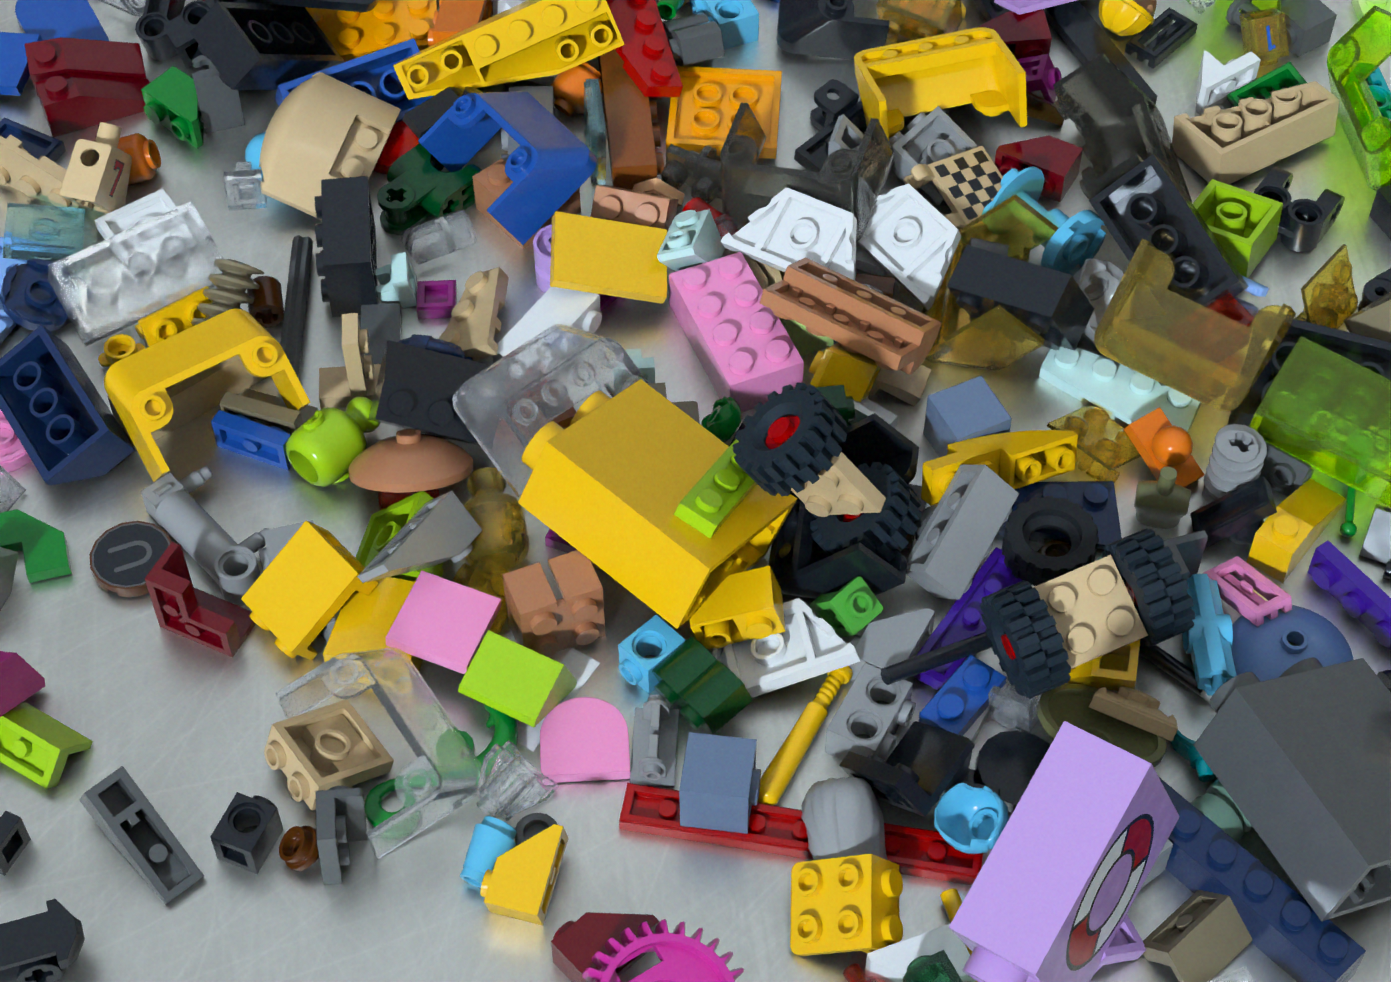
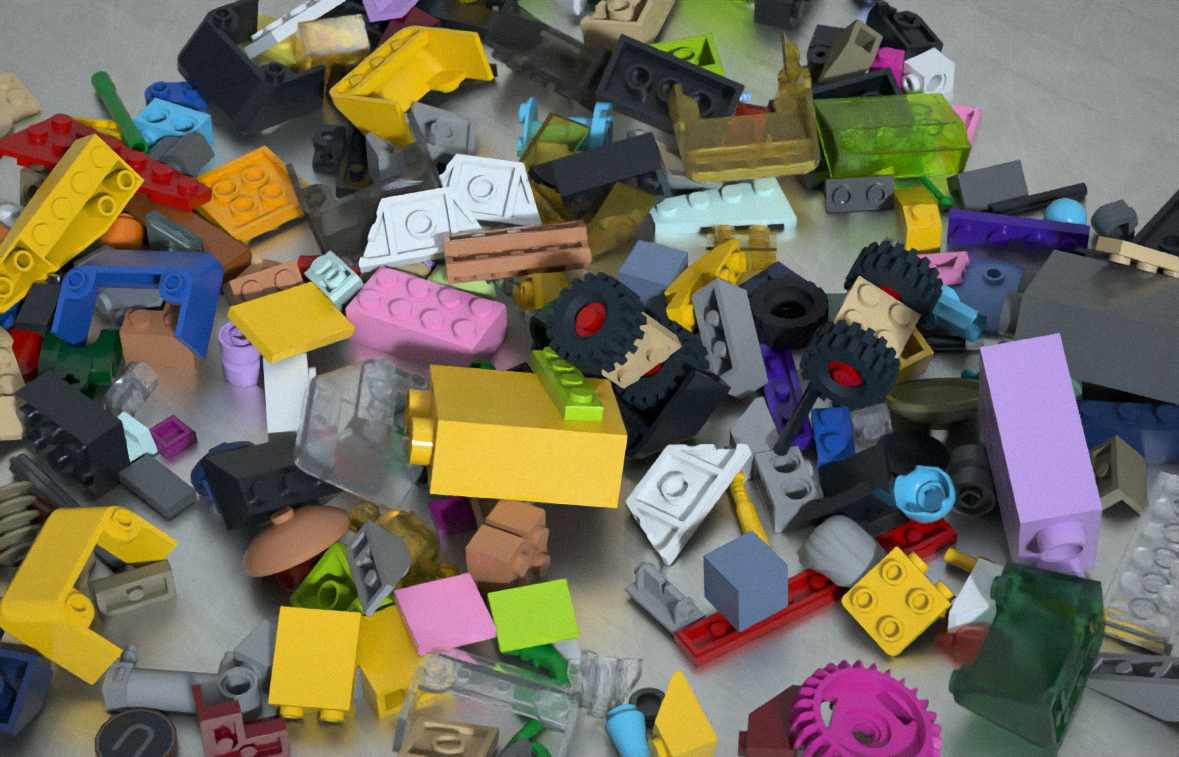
camera: 40 degrees left, 10 degrees down
blue plate [211,410,292,471] -> none
lime piece [286,397,380,487] -> none
tan bracket [319,313,381,409] -> none
tan wing [439,267,509,361] -> none
bright pink tile [540,697,630,783] -> none
medium azure brick [618,614,686,694] -> none
dark green brick [652,636,753,735] -> none
clear smoke hips [661,144,730,204] -> none
yellow slope [689,565,785,649] -> none
bright green bracket [809,577,883,638] -> none
tan flag [903,146,1003,232] -> none
dark red slope [994,135,1083,202] -> none
tan tile [1089,686,1178,741] -> none
orange tile [1124,407,1204,488] -> none
olive piece [1134,467,1191,529] -> none
black tile [1190,476,1277,548] -> none
light grey piece [1202,424,1267,504] -> none
black piece [1254,166,1345,252] -> none

